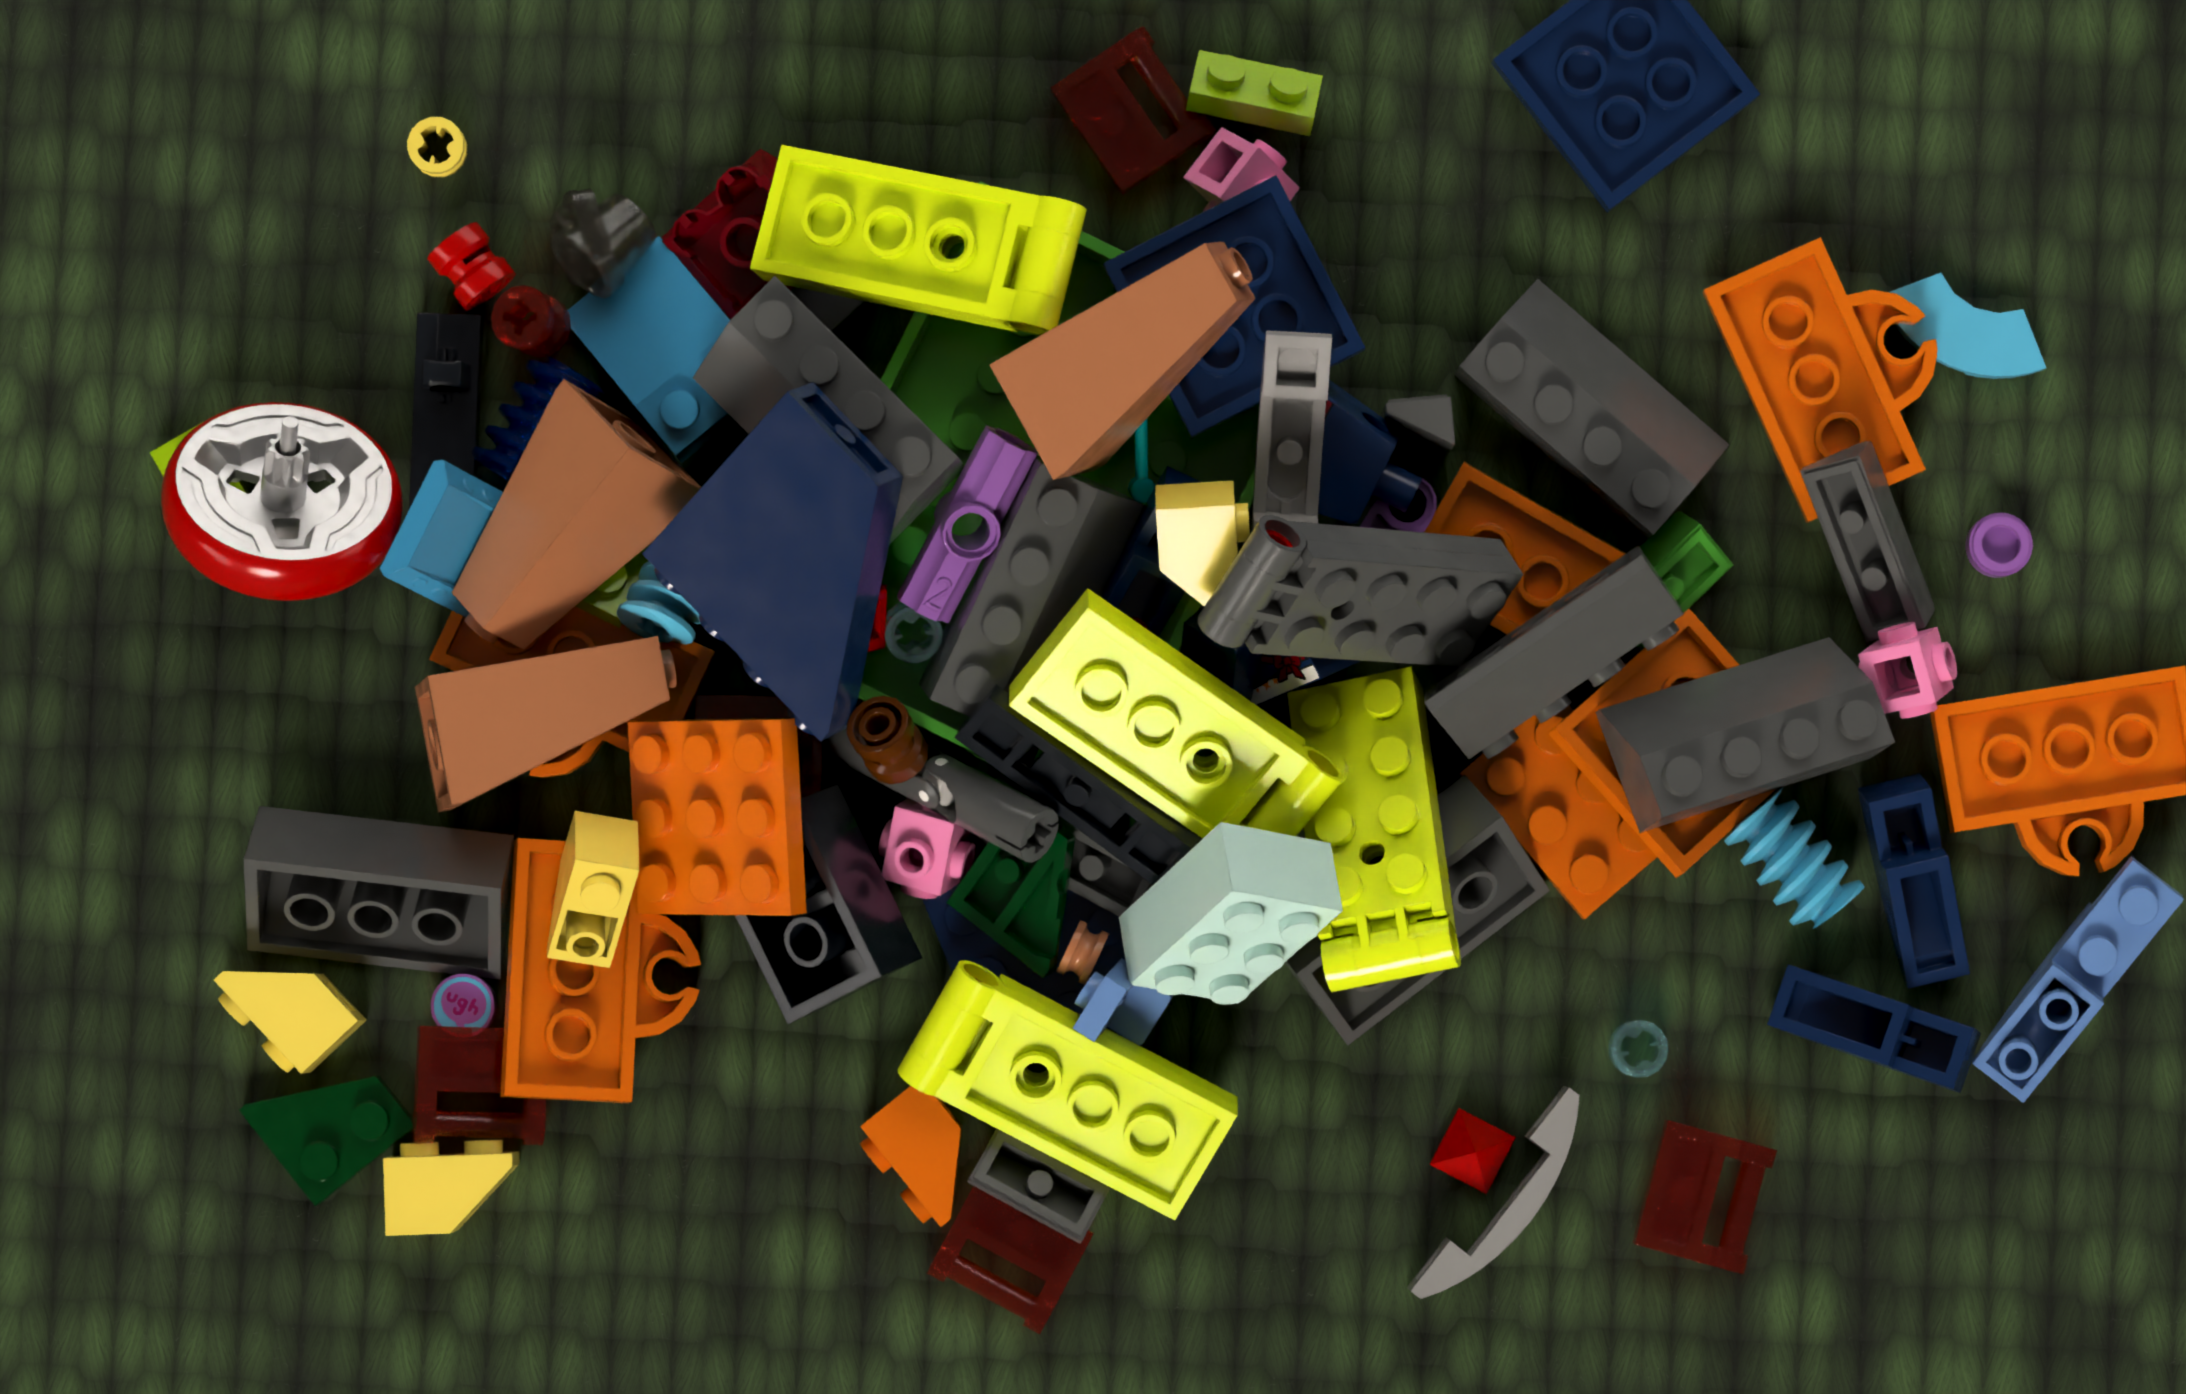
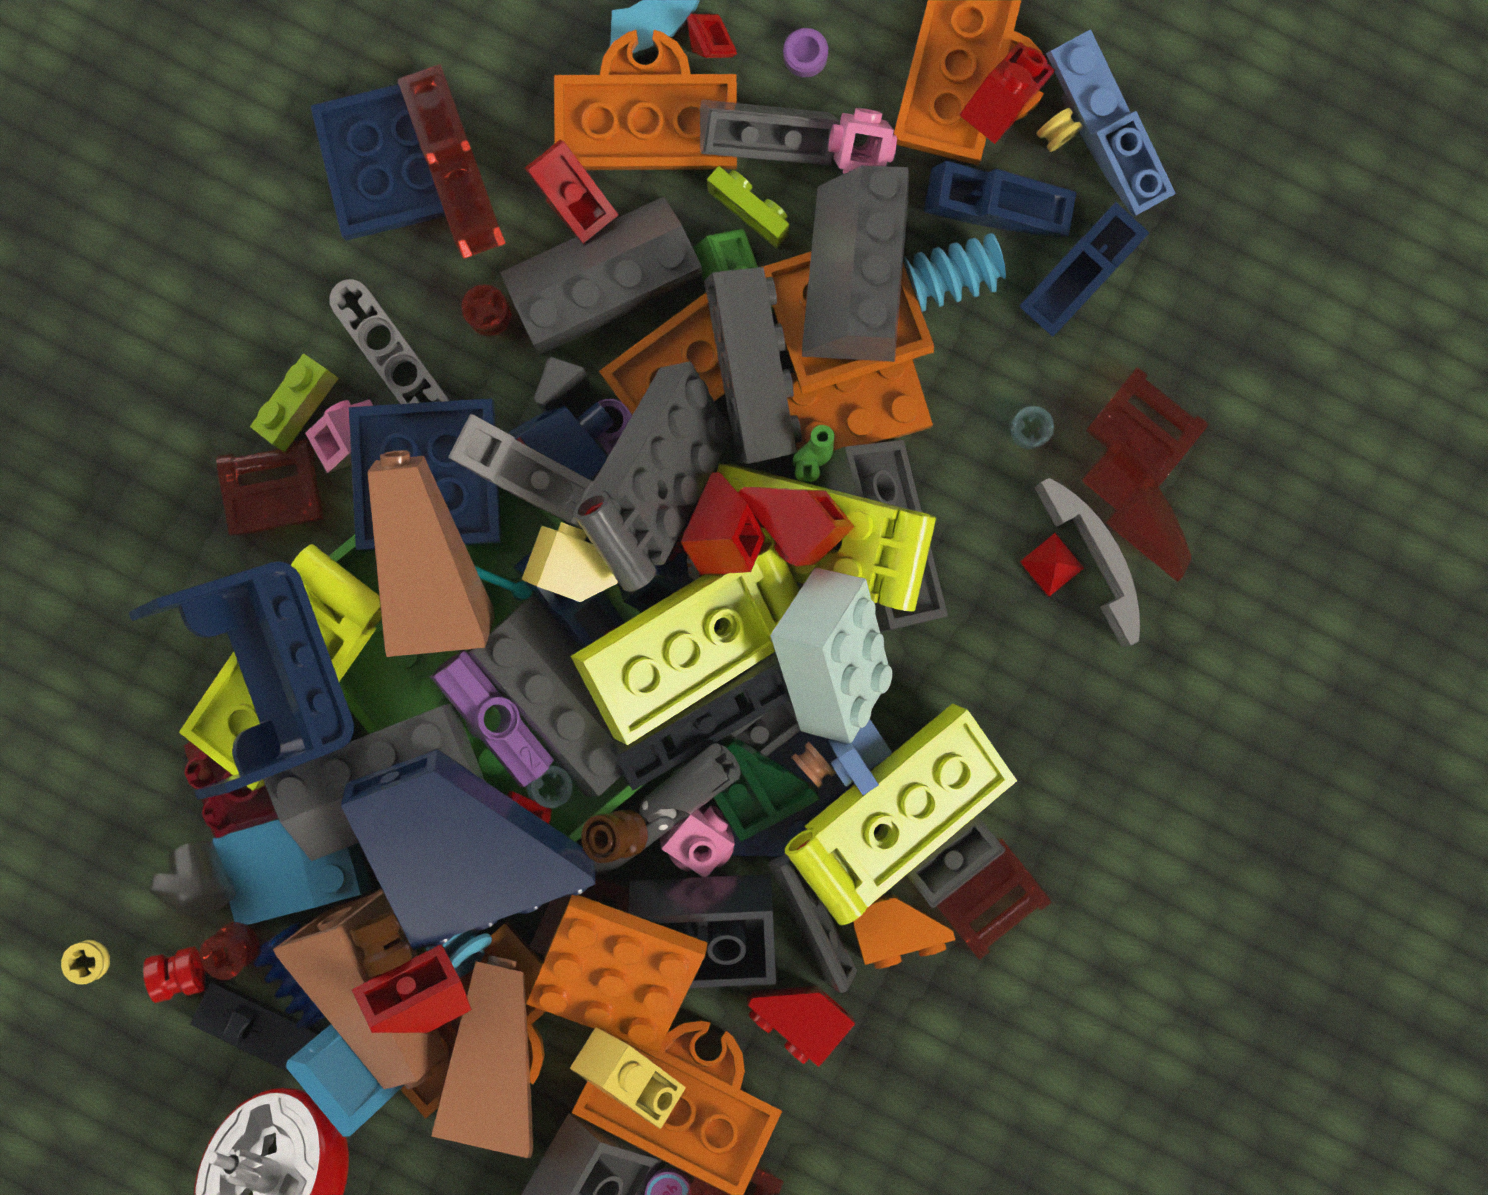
camera: 70 degrees left, 0 degrees up
none -> dark blue windscreen [128,562,354,800]
none -> light grey beam [330,279,450,404]
none -> reddish brown wheel [349,911,414,977]
none -> red slope [351,944,472,1033]
none -> clear red slope [397,64,506,259]
none -> clear red wheel [461,284,512,337]
none -> red slope [524,140,618,244]
none -> red slope [681,472,765,575]
none -> red slope [687,14,737,58]
none -> lime plate [707,166,789,249]
none -> red slope [738,487,855,566]
none -> red slope [747,986,856,1067]
none -> dark grey slope [768,854,857,993]
none -> bright green arm [792,425,834,482]
none -> red slope [959,42,1055,144]
none -> light yellow bush [1036,108,1083,152]
none -> clear red slope [1082,440,1192,582]

